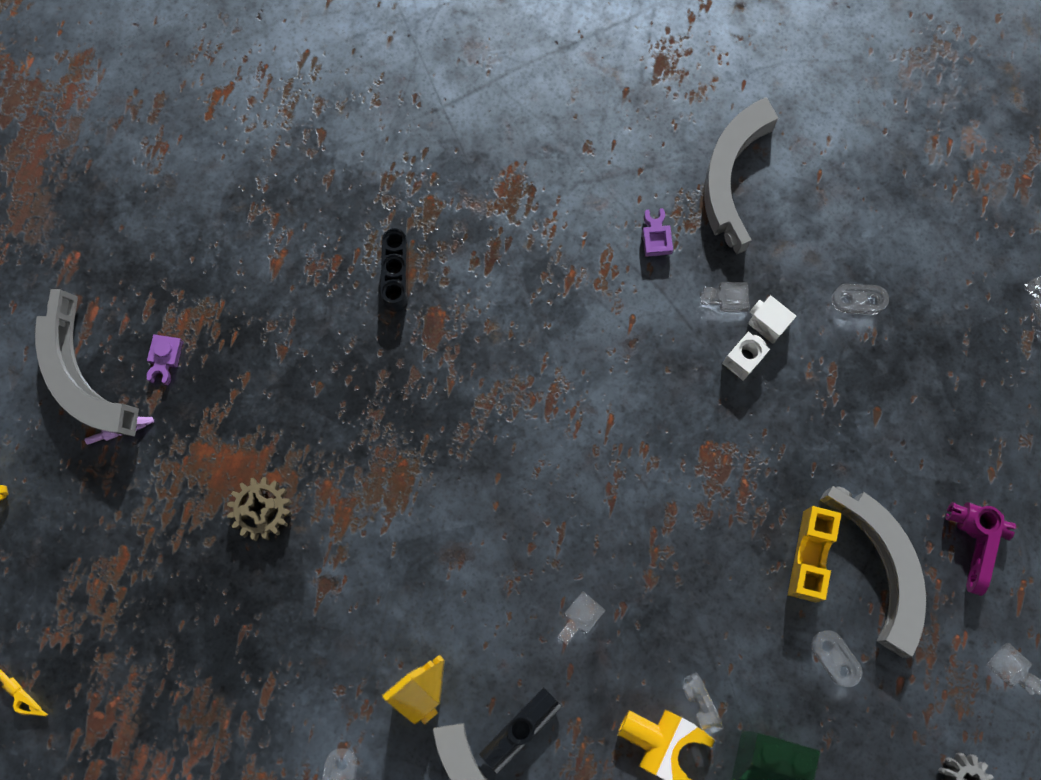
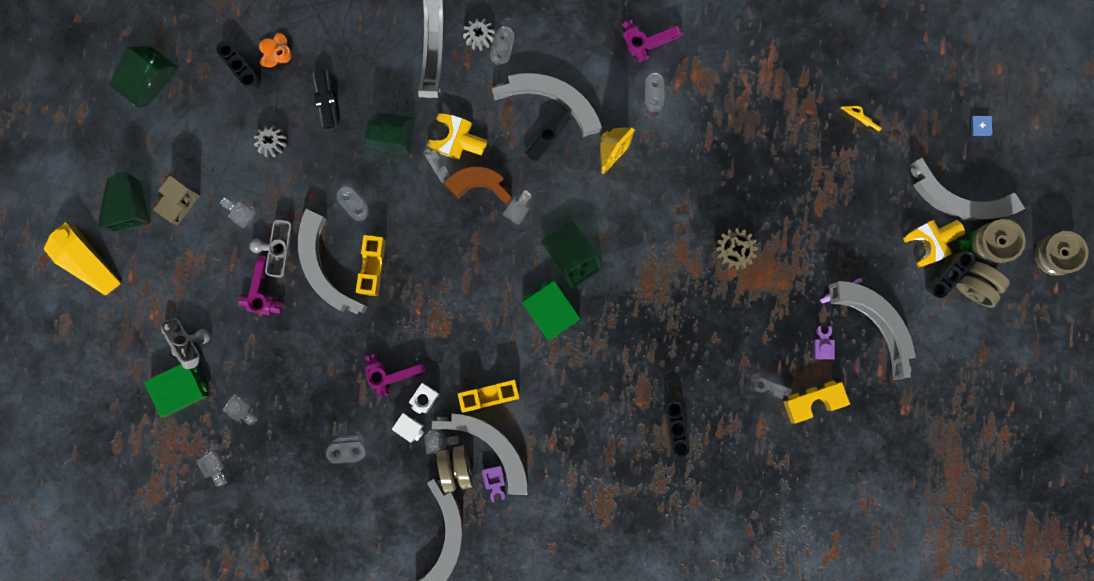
camera: 175 degrees right, 10 degrees up
none -> clear plate [222,395,258,425]
none -> light grey piece [249,220,293,278]
none -> magenta piece [365,354,427,398]
none -> light grey arch [432,413,528,495]
none -> dark tan wheel [436,445,473,493]
none -> dark orange arch [444,167,512,206]
none -> yellow arch [458,380,520,413]
none -> green brick [522,281,580,342]
none -> clear green slope [541,220,603,290]
none -> clear plate [754,378,792,399]
none -> yellow arch [783,380,850,424]

